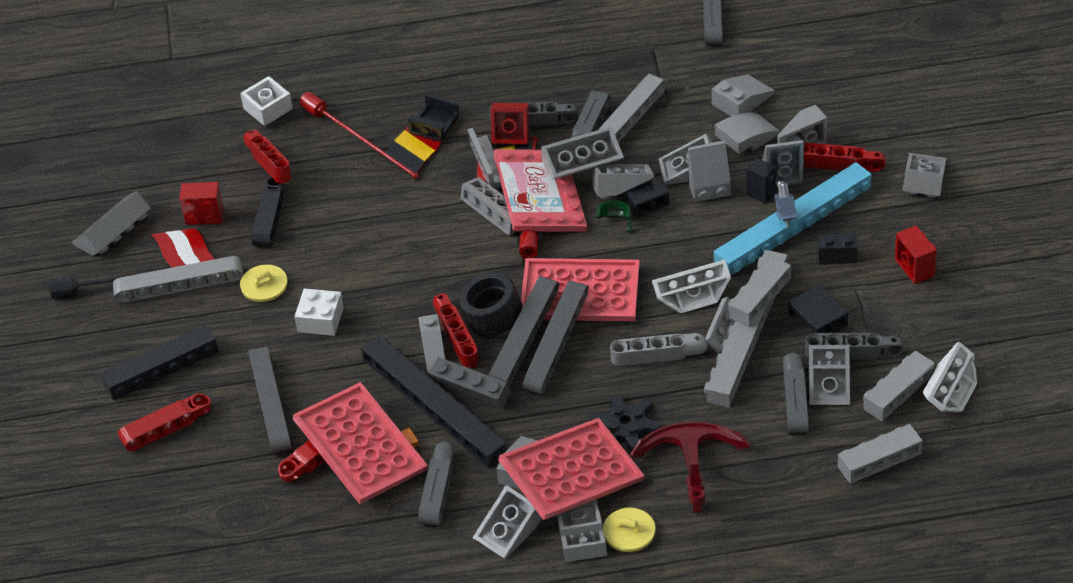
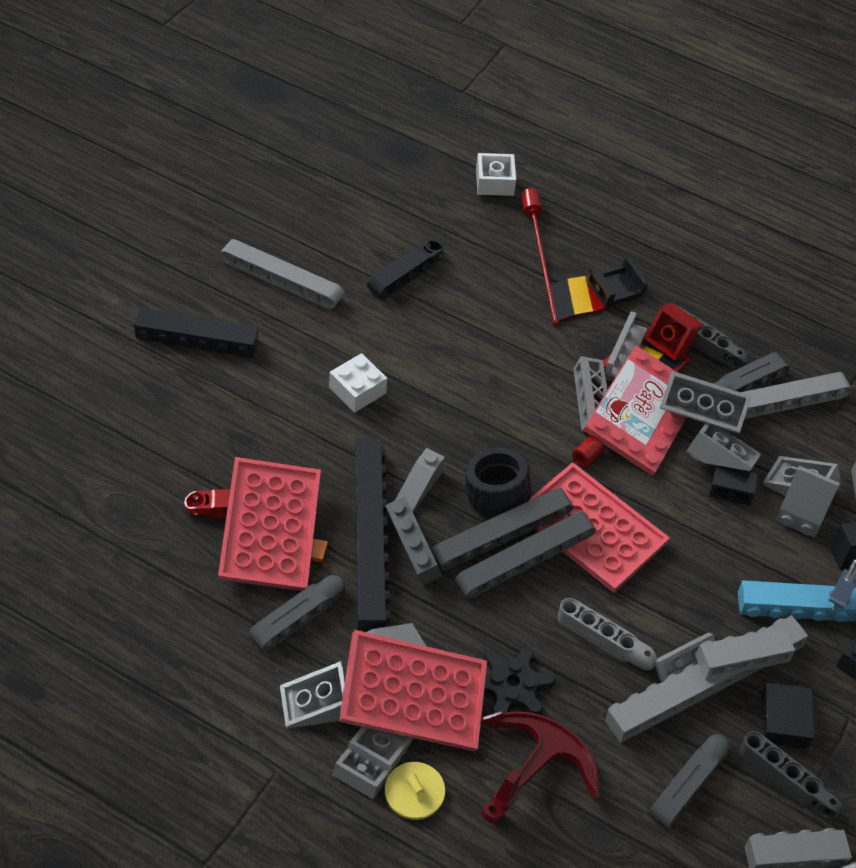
camera: 30 degrees right, 5 degrees up
flag [49,228,214,298] -> none
light grey slope [72,191,150,256] -> none
red piece [118,393,212,451] -> none
red brick [179,182,224,225] -> none
light yellow shield [240,265,288,302] -> none
red piece [244,130,291,183] -> none
dark grey beam [248,346,292,454] -> none
red piece [433,293,479,369] -> none
dark green helmet [596,201,633,233] -> none
white wedge [652,260,731,314] -> none
light grey slope [809,345,850,405] -> none

